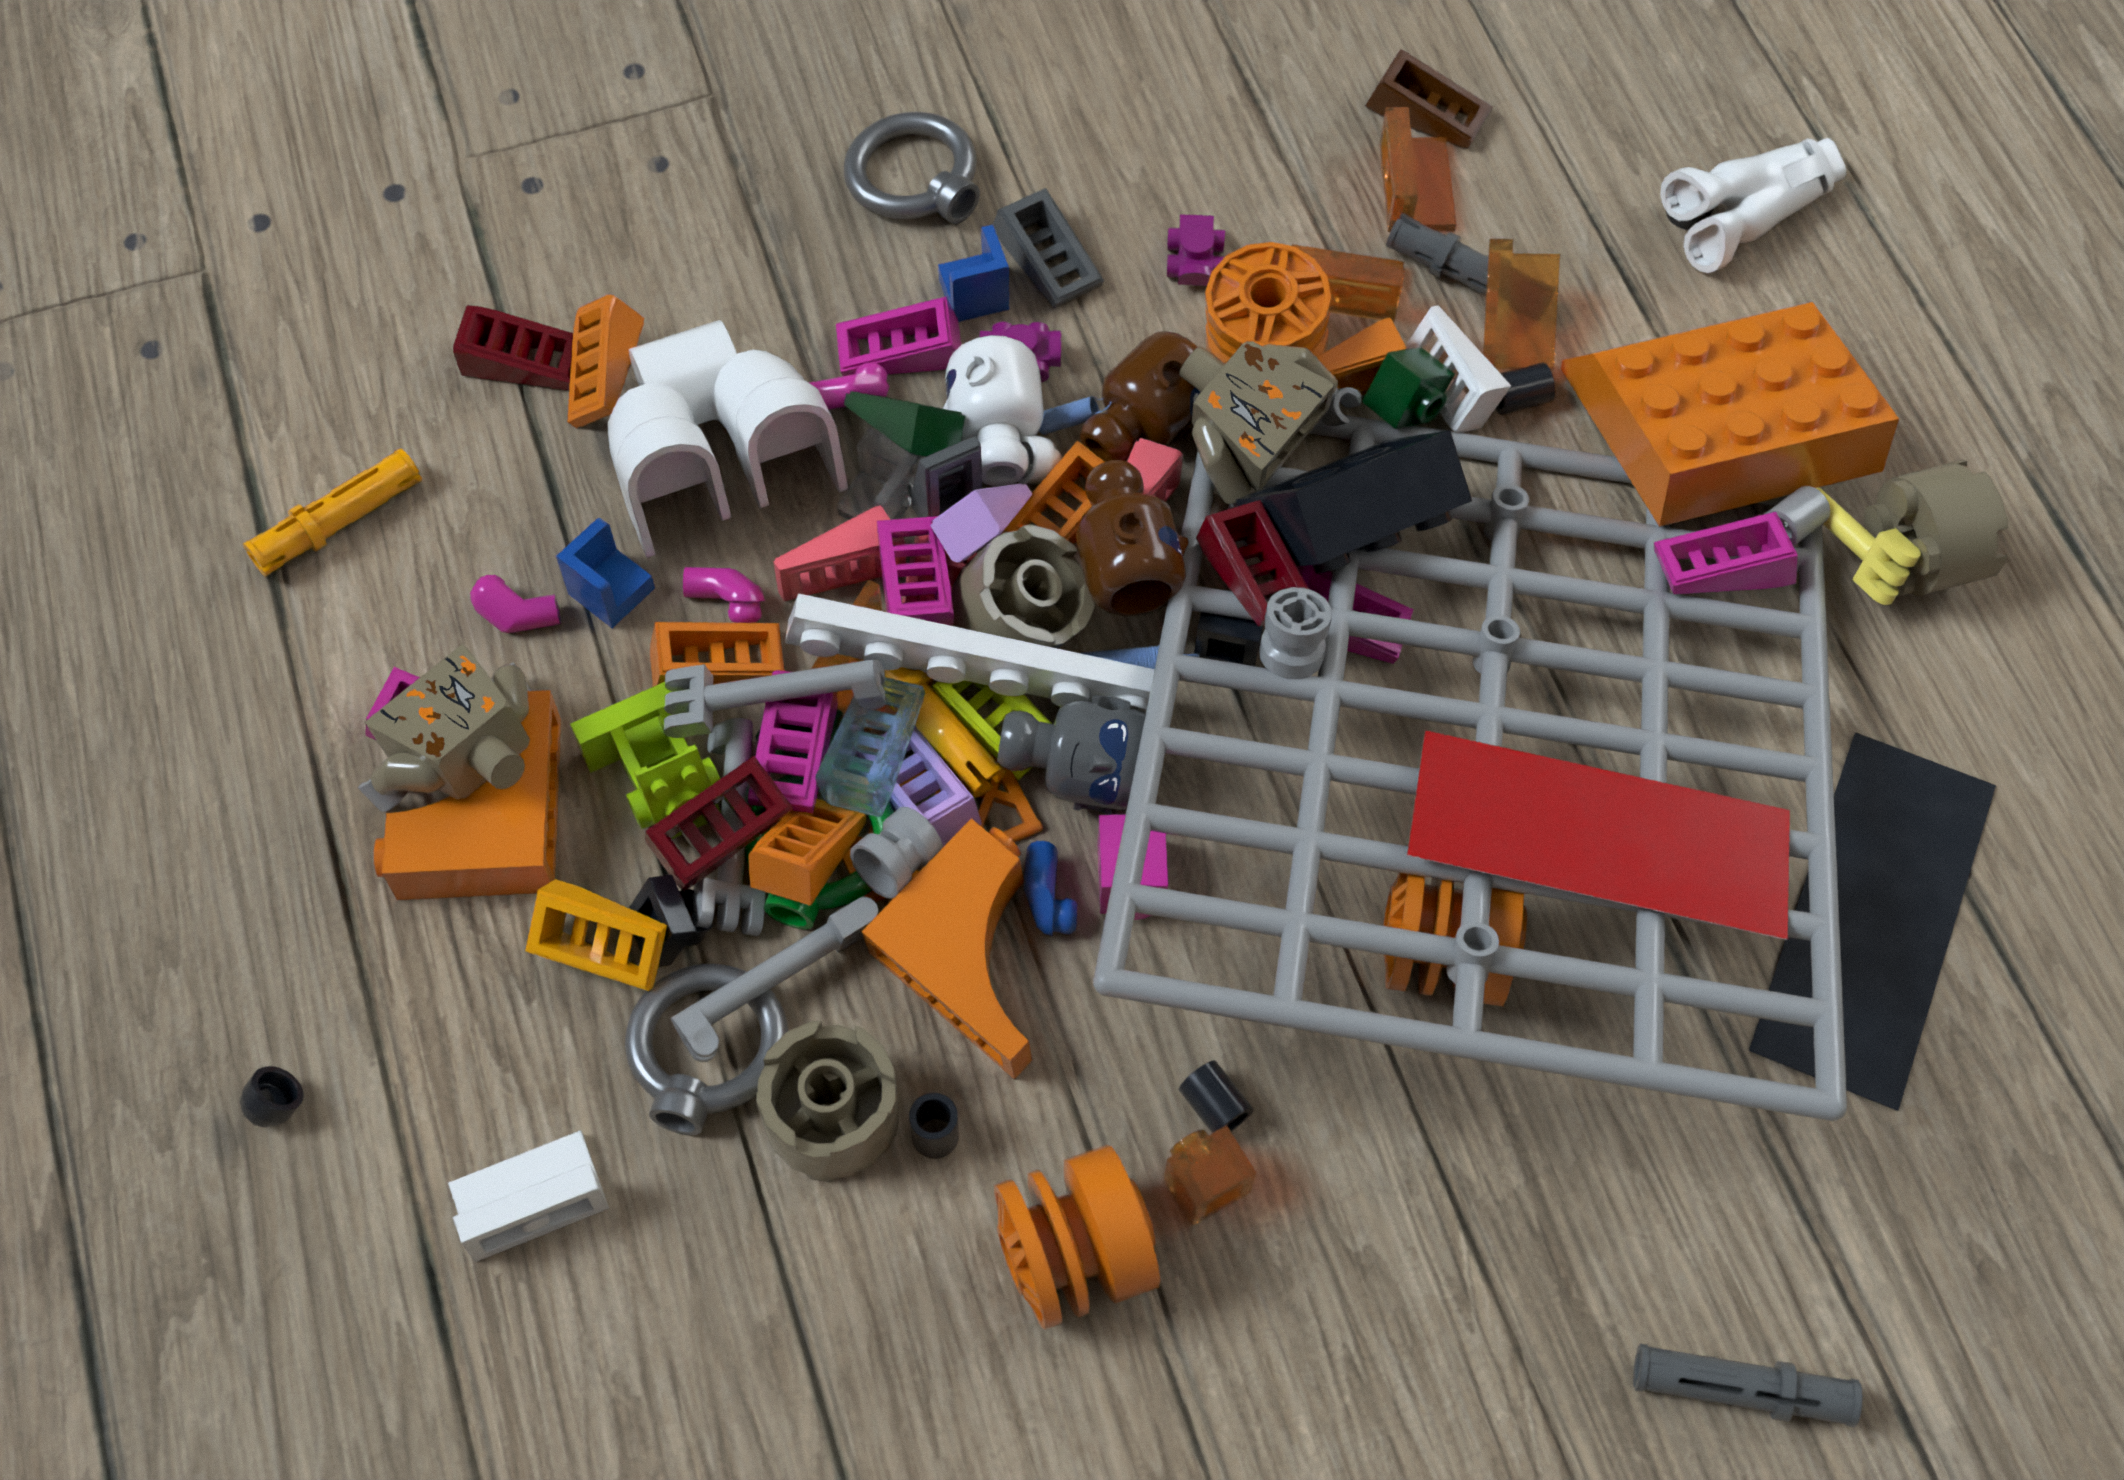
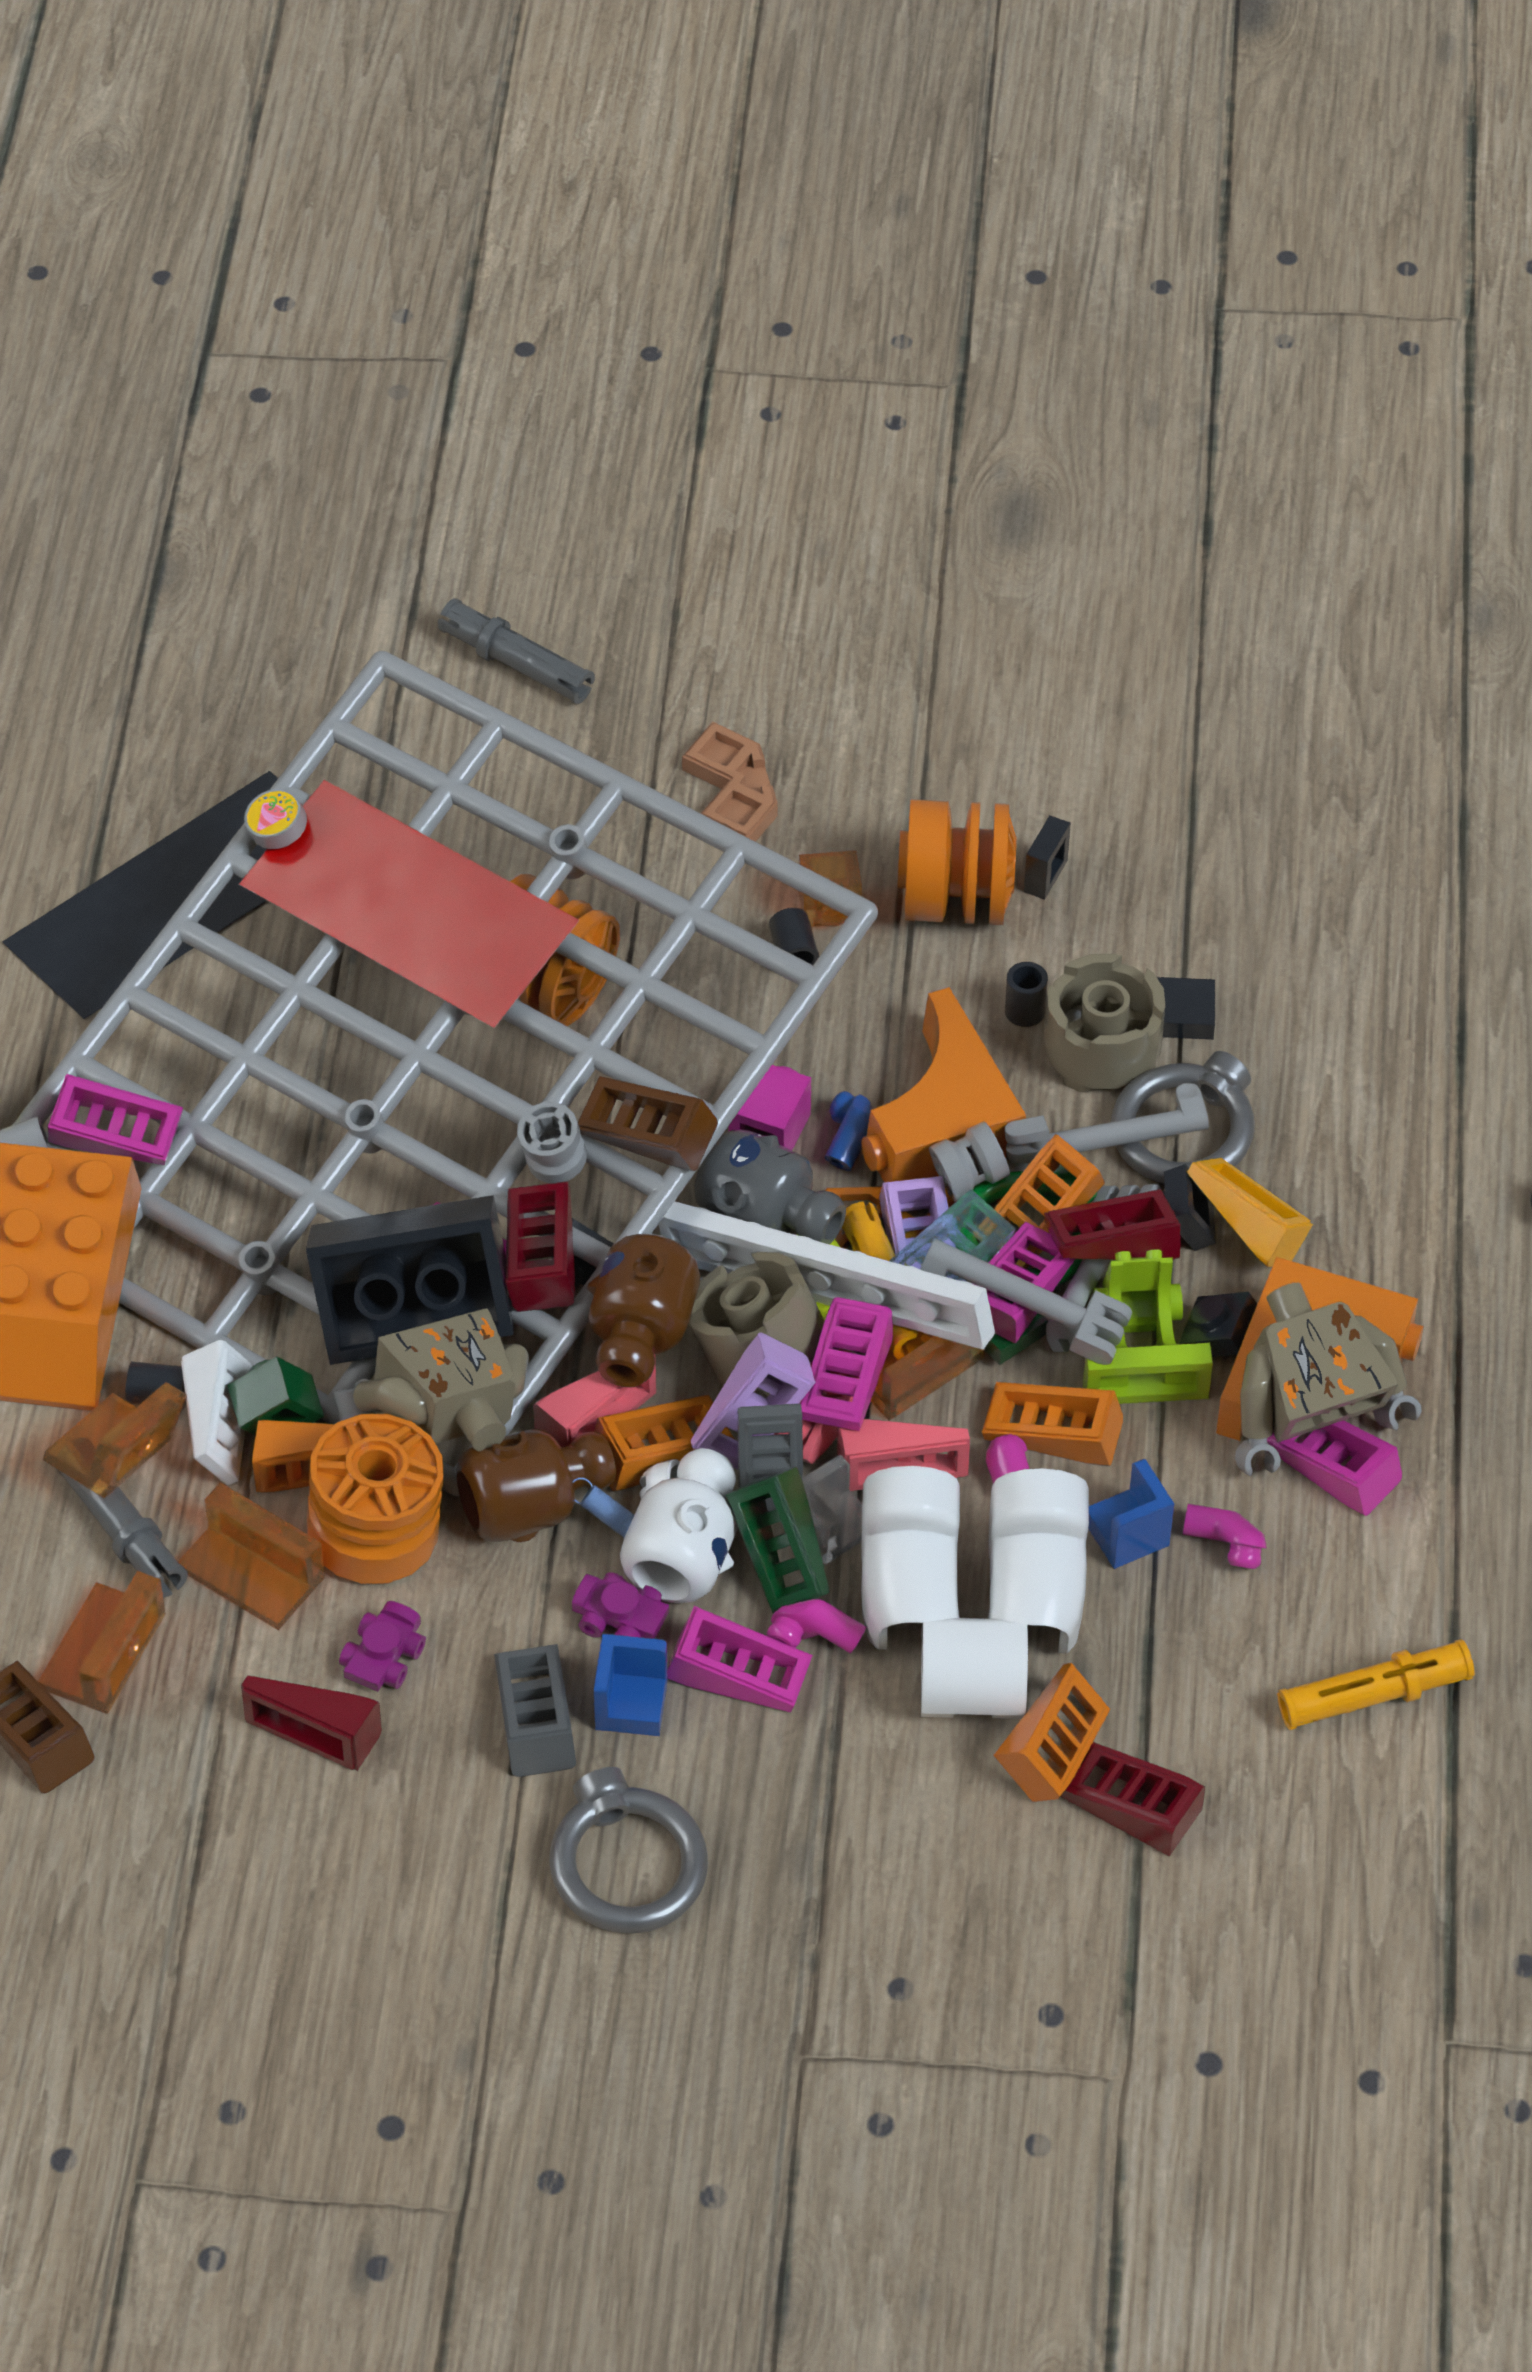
camera: 155 degrees left, 10 degrees down
white panel [448,1130,609,1262] -> none
none -> dark red slope [241,1675,382,1771]
none -> tile [244,789,307,849]
none -> reddish brown slope [578,1076,718,1171]
none -> nougat tile [682,722,778,842]
none -> black tile [1024,815,1071,900]
none -> black tile [1157,977,1215,1040]
none -> black plate [1179,1291,1257,1357]

